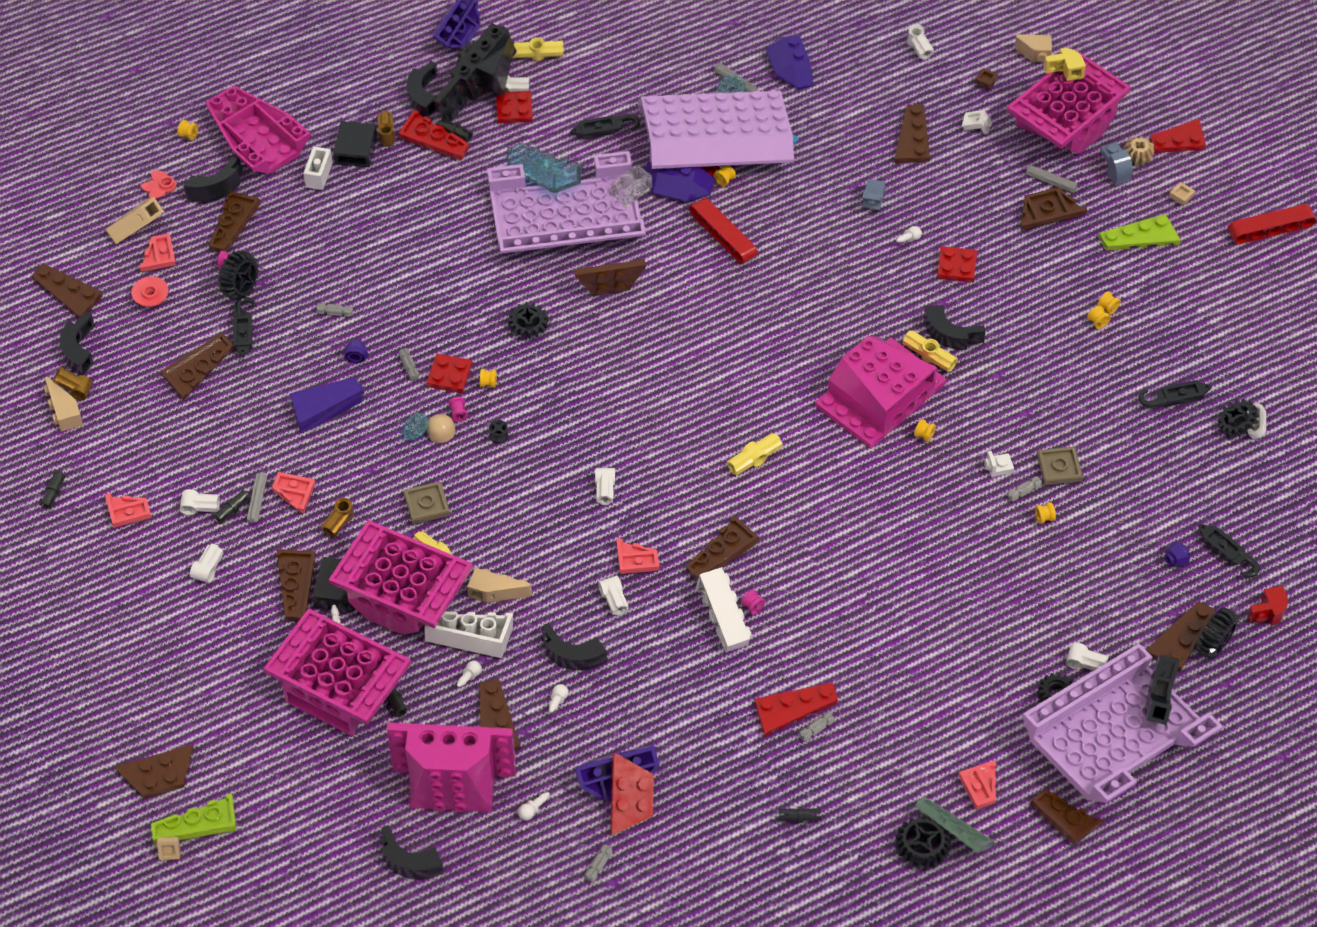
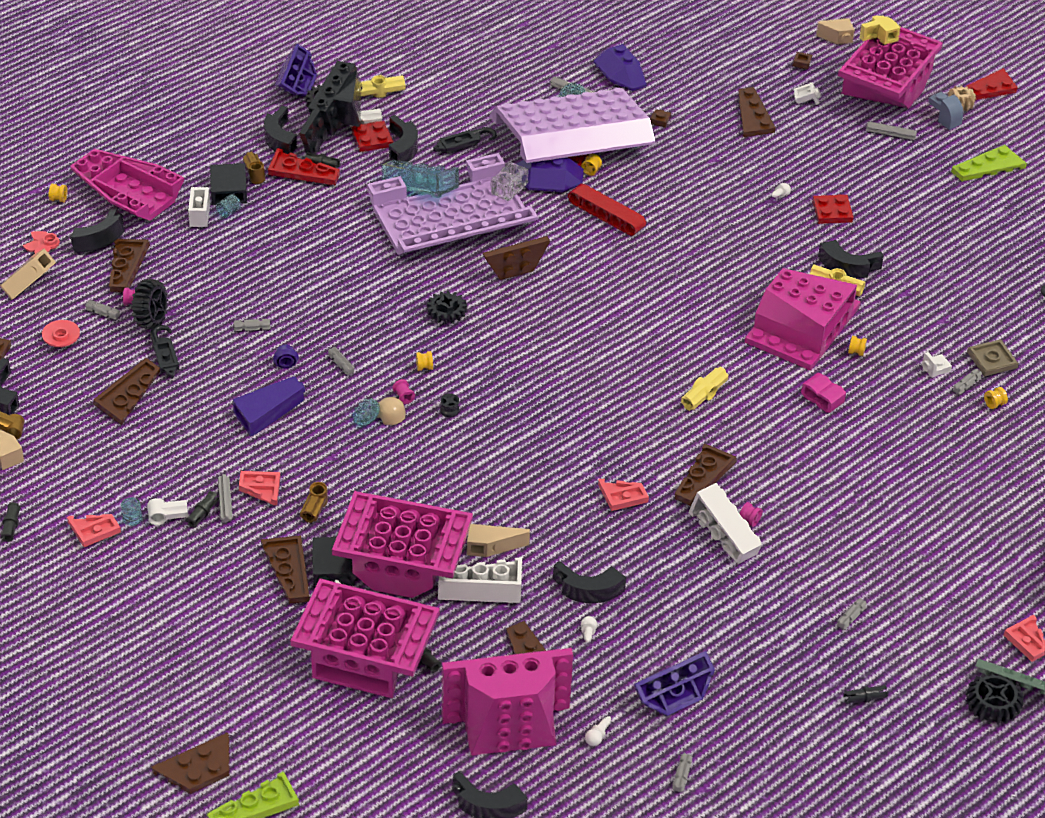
camera: 15 degrees left, 10 degrees down
coral wing [140,233,176,272] -> none
white piece [190,544,224,583] -> none
dark tan plate [403,481,450,524] -> none
red plate [426,353,473,394] -> none
white bar [457,661,482,687] -> none
white piece [595,468,615,505] -> none
white piece [598,576,629,616] -> none
wing [610,754,654,834] -> none
red wing [754,682,838,737] -> none
sand blue brick [862,179,886,210] -> none
white piece [907,24,934,60] -> none
reddish brown wing [1021,187,1087,230] -> none
yellow wheel [1087,305,1111,329] -> none
yellow wheel [1098,291,1121,315] -> none
tan plate [1169,182,1195,206] -> none
none -> light grey axle [85,300,120,320]
none -> clear light blue wheel [121,497,142,526]
none -> clear light blue wheel [216,194,241,218]
none -> black arch [389,115,418,167]
none -> reddish brown plate [650,109,671,128]
none -> dark pink brick [801,373,846,413]

